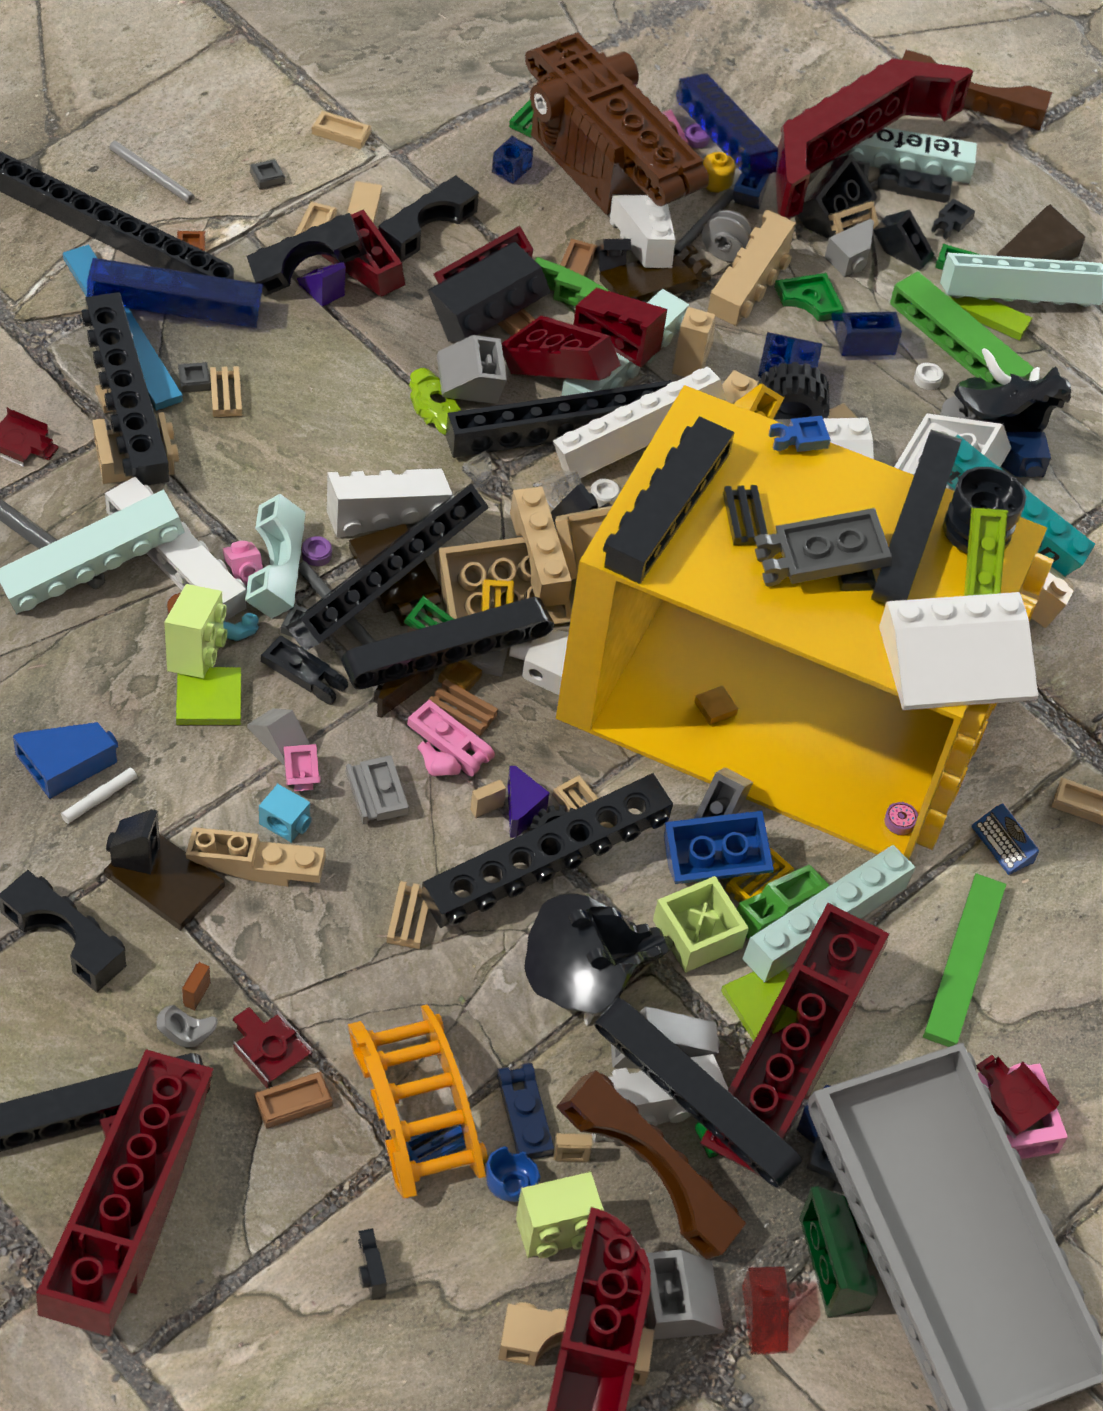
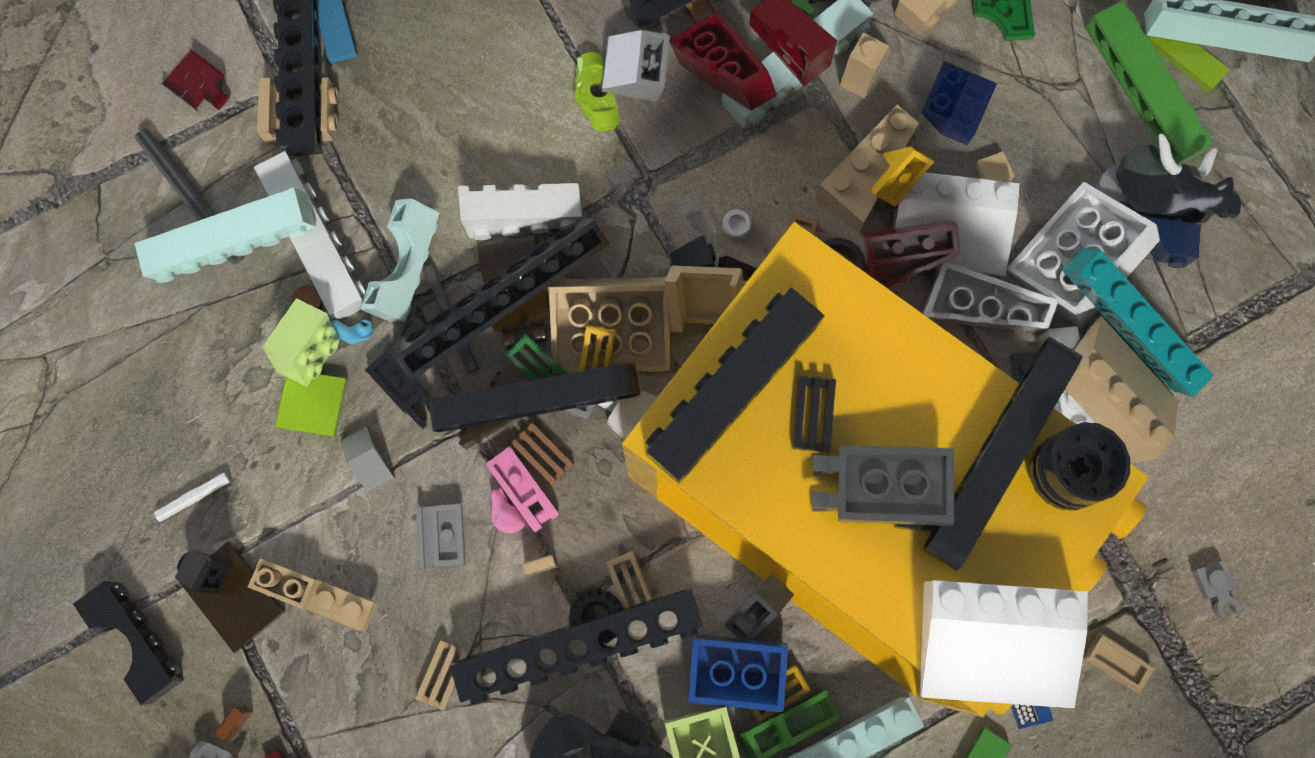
camera: 20 degrees right, 25 degrees up
blue slope [13,722,118,799] -> none
dark grey tile [178,362,211,393] -> none
tan tile [210,366,242,417] -> none
bright pink bracket [222,541,263,586] -> none
medium azure brick [259,784,312,842] -> none
bright pink bracket [283,744,321,791] -> none
medium lavender tile [302,536,332,567] -> none
pearl gold tile [438,660,482,691] -> none
black brick [446,380,672,458] -> none
dark purple slope [507,766,550,838] -> none
tan arch [510,486,572,607] -> none
white brick [553,366,726,482] -> none
black tyre [758,362,830,419] -> none
blue plate [768,416,831,452] -> none
clear blue slope [832,311,902,356] -> none
white tile [914,363,943,390] -> none
lime tile [964,508,1008,596] -> none

